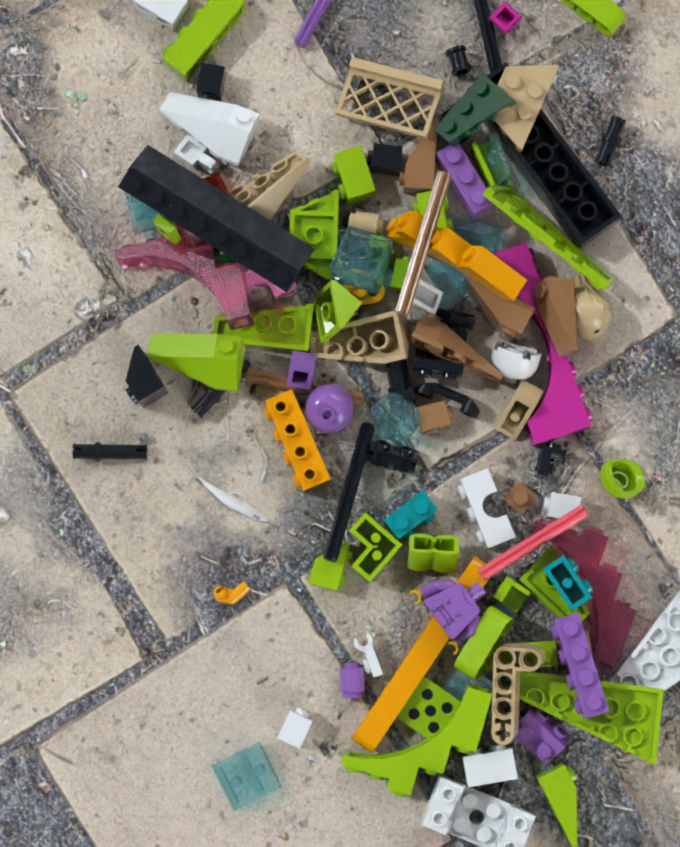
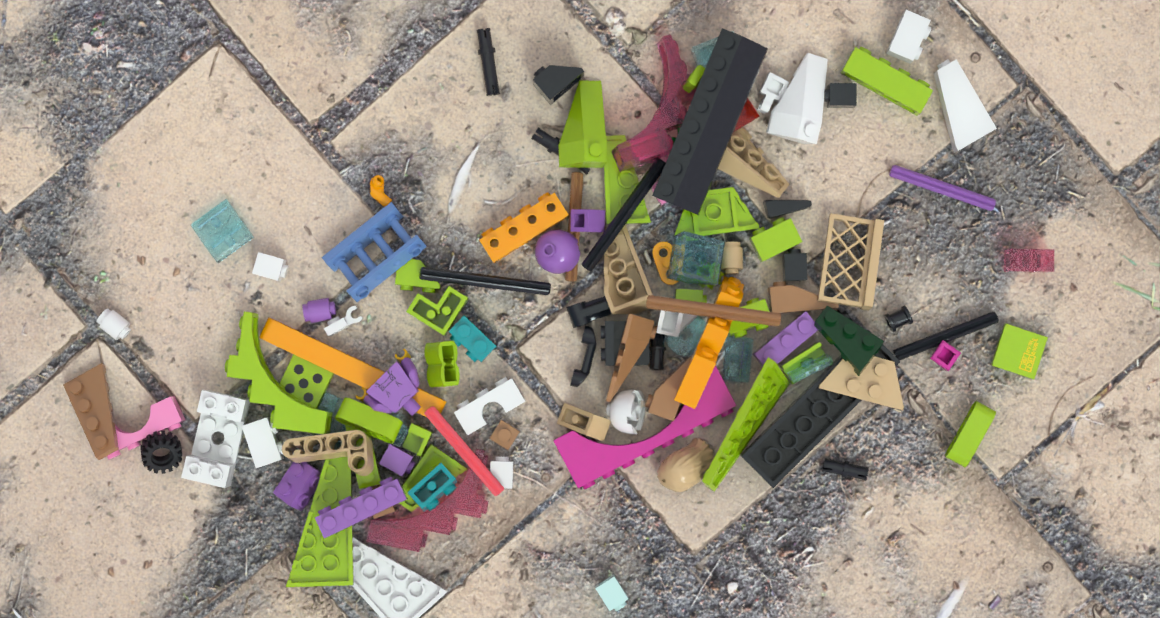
camera: 75 degrees right, 5 degrees up
lime slope [313,280,362,343] -> none
black hinge [367,440,419,473] -> none
clear light blue plate [371,393,420,442] -> none
medium nougat brick [415,400,454,434] -> none
black bracket [534,443,567,478] -> none
medium nougat slope [535,276,577,357] -> none
lime slope [535,763,577,847] -> none
lime hat [600,458,645,499] -> none
none -> medium blue fence [322,202,427,302]
none -> medium lavender brick [379,444,416,476]
none -> black axle [582,158,666,271]
none -> black slope [763,200,812,219]

